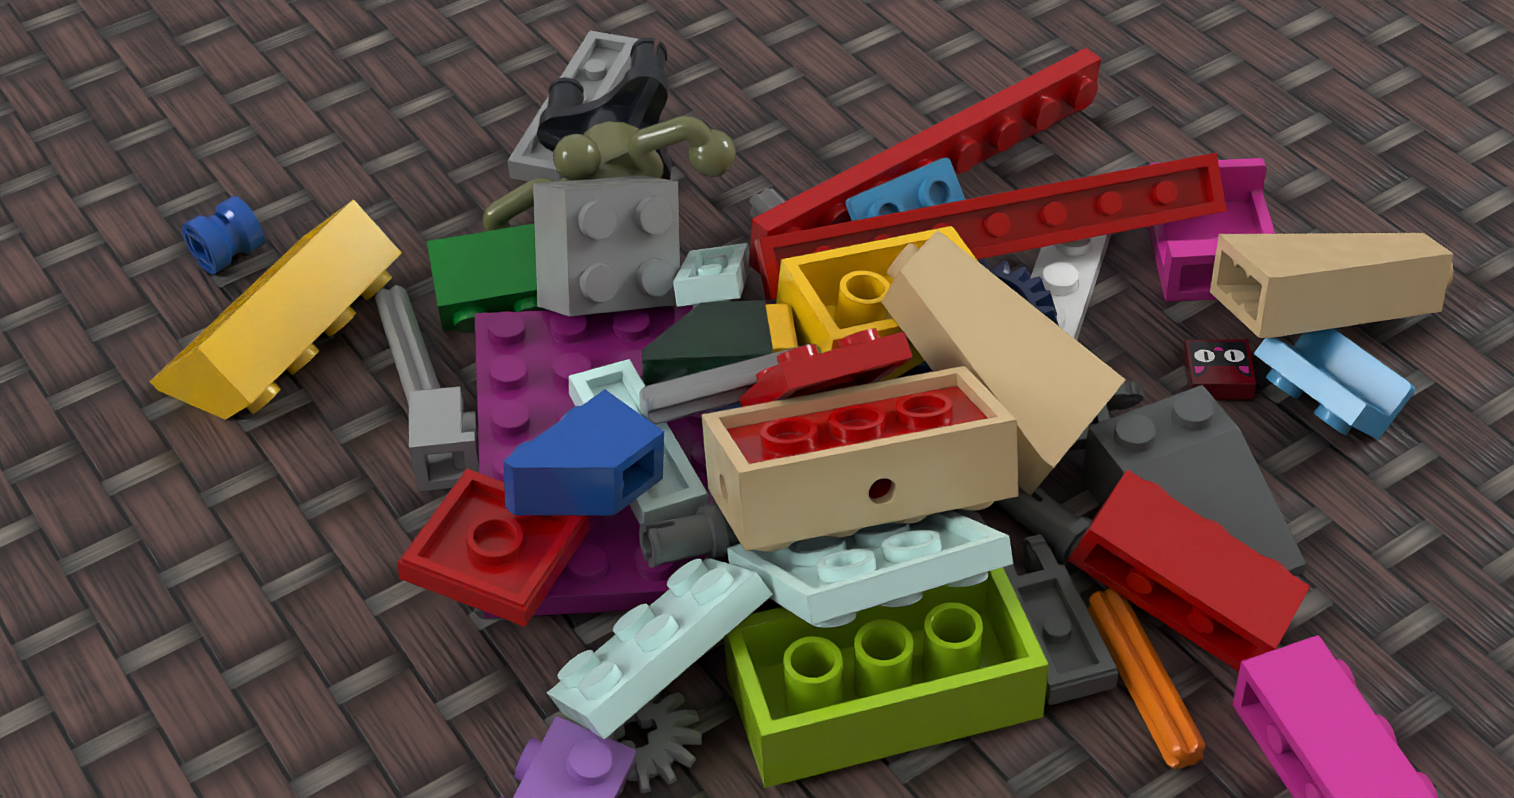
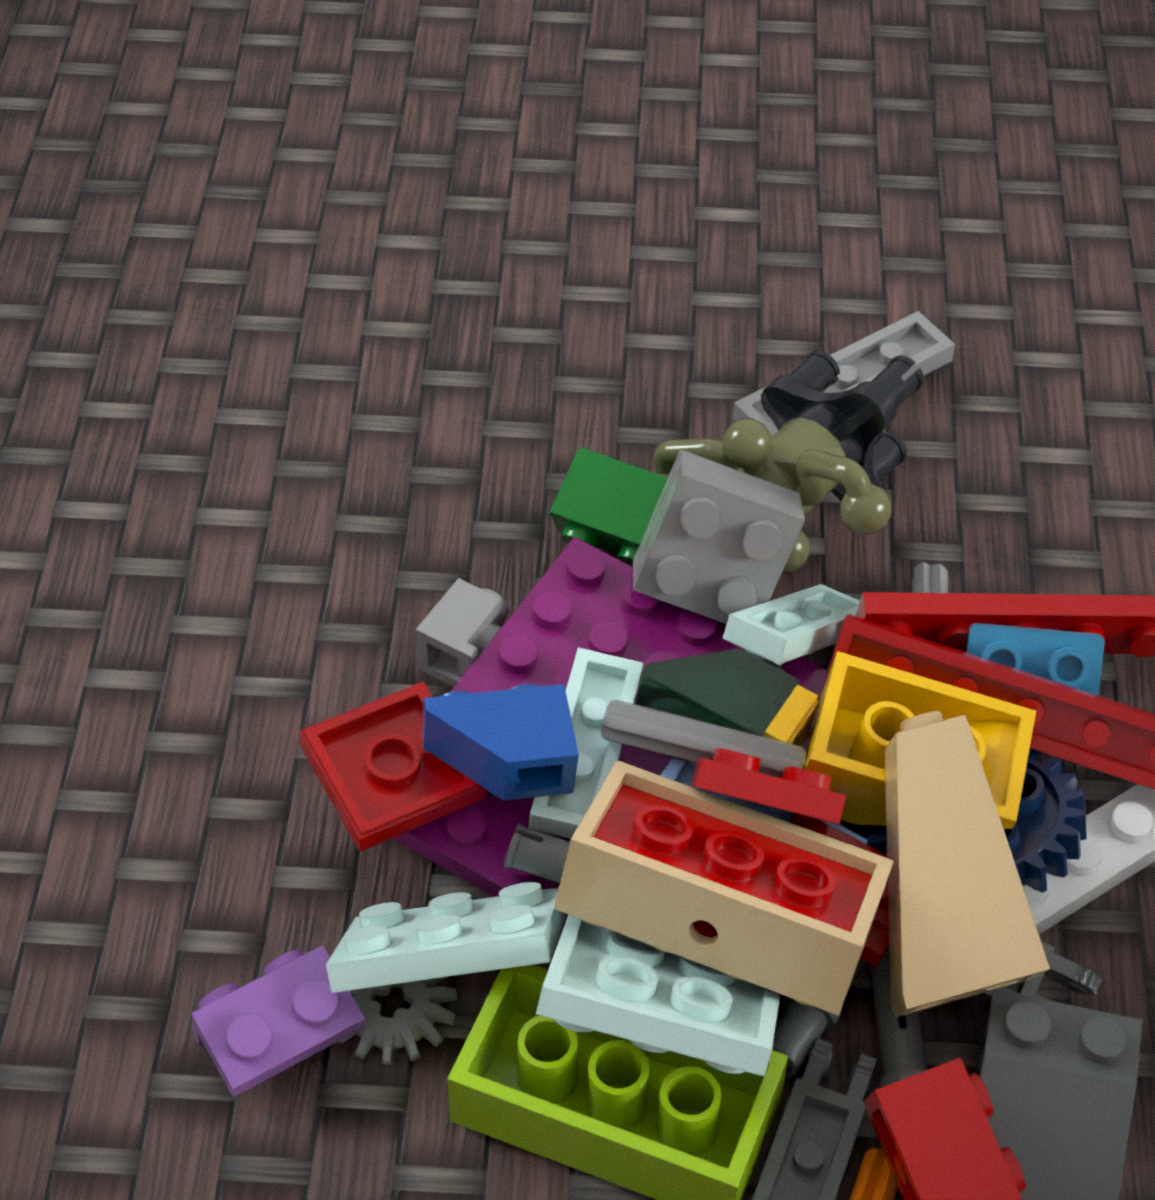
camera: 35 degrees right, 5 degrees up
yellow slope [149,199,402,420] -> none
blue wheel [182,196,265,275] -> none
light grey axle [375,285,440,404] -> none

